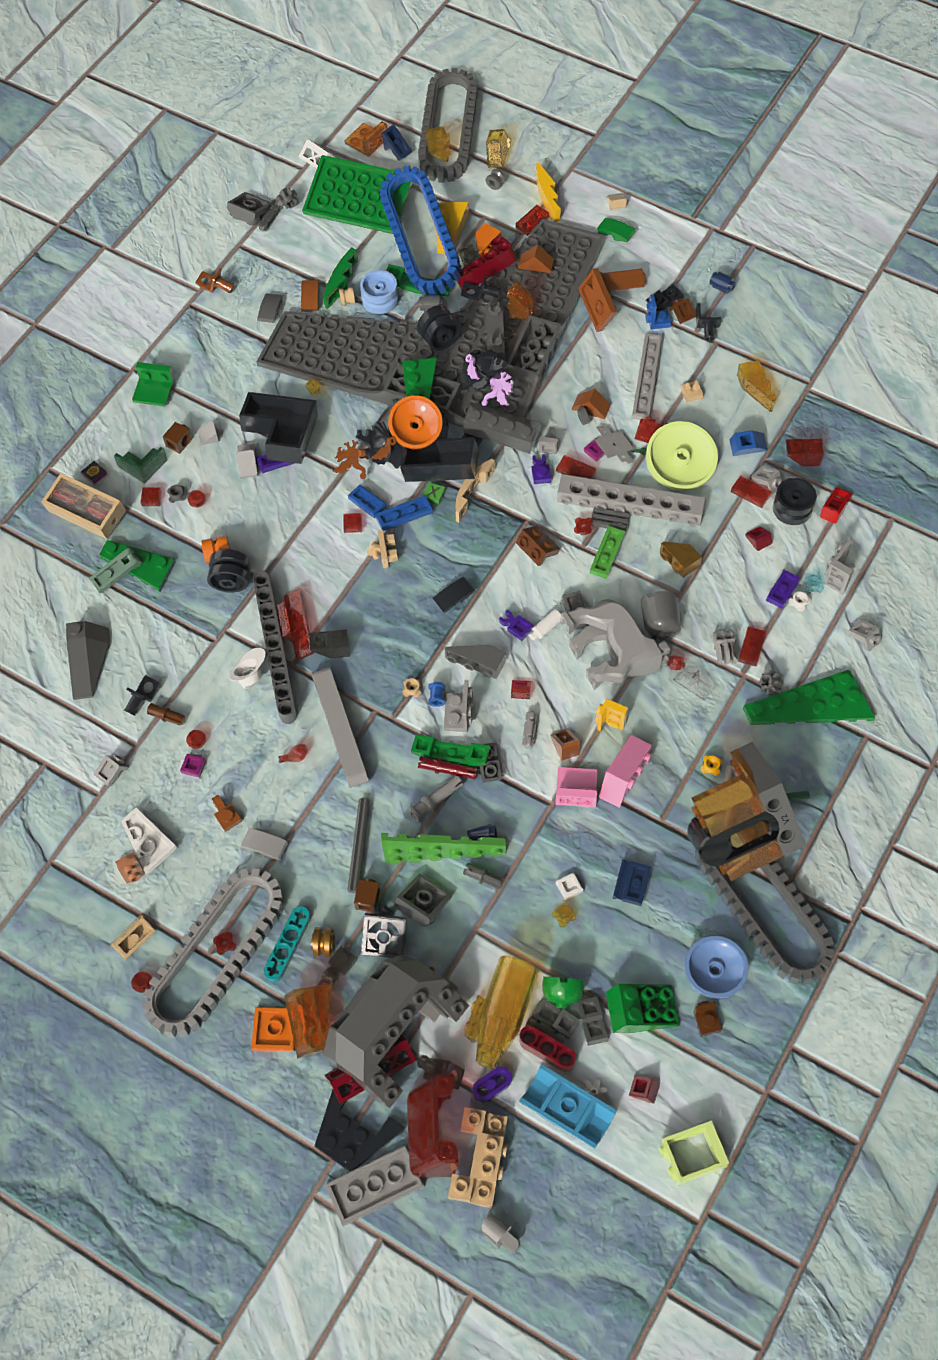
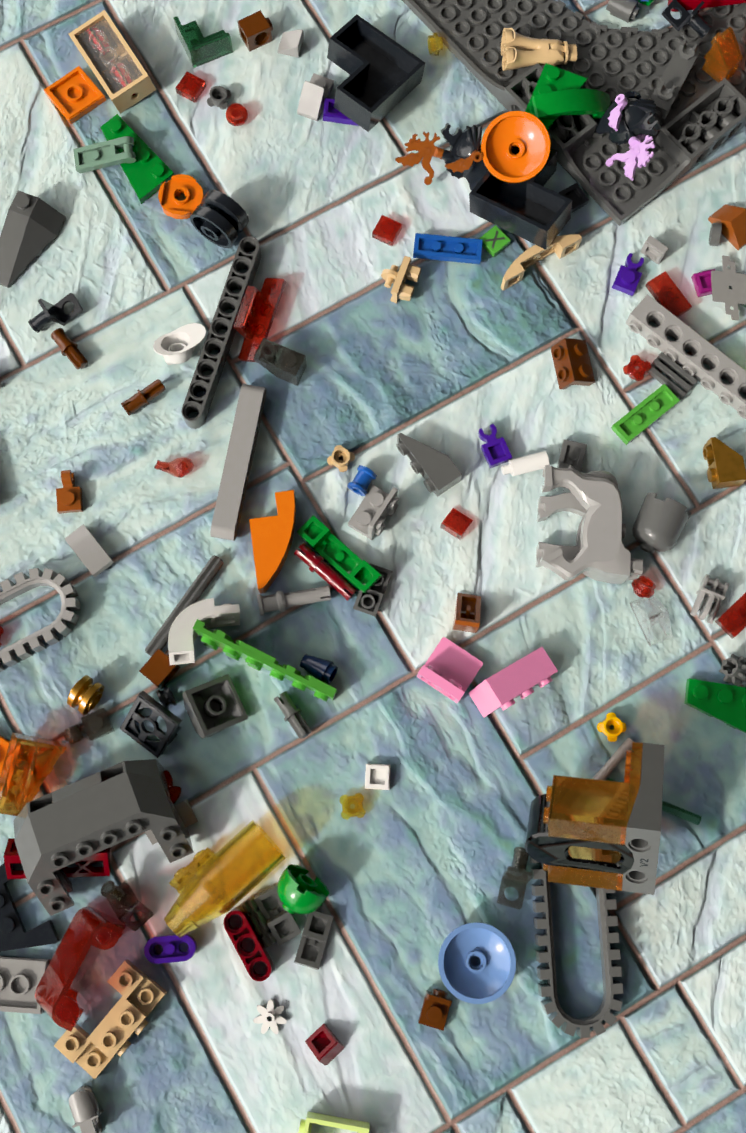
camera: 25 degrees right, 15 degrees up
tile [81,461,107,485] -> none
magenta tile [180,754,206,778] -> none
clear red plate [186,730,206,749] -> none
orange wheel [201,535,230,563] -> none
teal beam [264,906,311,982] -> none
blue plate [348,485,387,519] -> none
black wheel [417,305,461,351] -> none
black slope [433,576,475,613] -> none
dark grey slope [464,402,542,454] -> none
dark azure piece [519,1064,617,1149] -> none
light grey axle [522,711,537,749] -> none
yellow bracket [595,699,628,731] -> none
green slope [606,984,680,1033] -> none
dark blue plate [613,859,651,906] -> none
none -> orange tile [44,66,106,124]
none -> reddish brown axle [121,379,166,416]
none -> orange plate [158,174,204,219]
none -> white arch [168,598,240,665]
none -> orange slope [249,490,296,594]
none -> clear smoke bracket [497,847,533,910]
none -> tan piece [501,28,577,71]
none -> green slope [532,89,611,120]

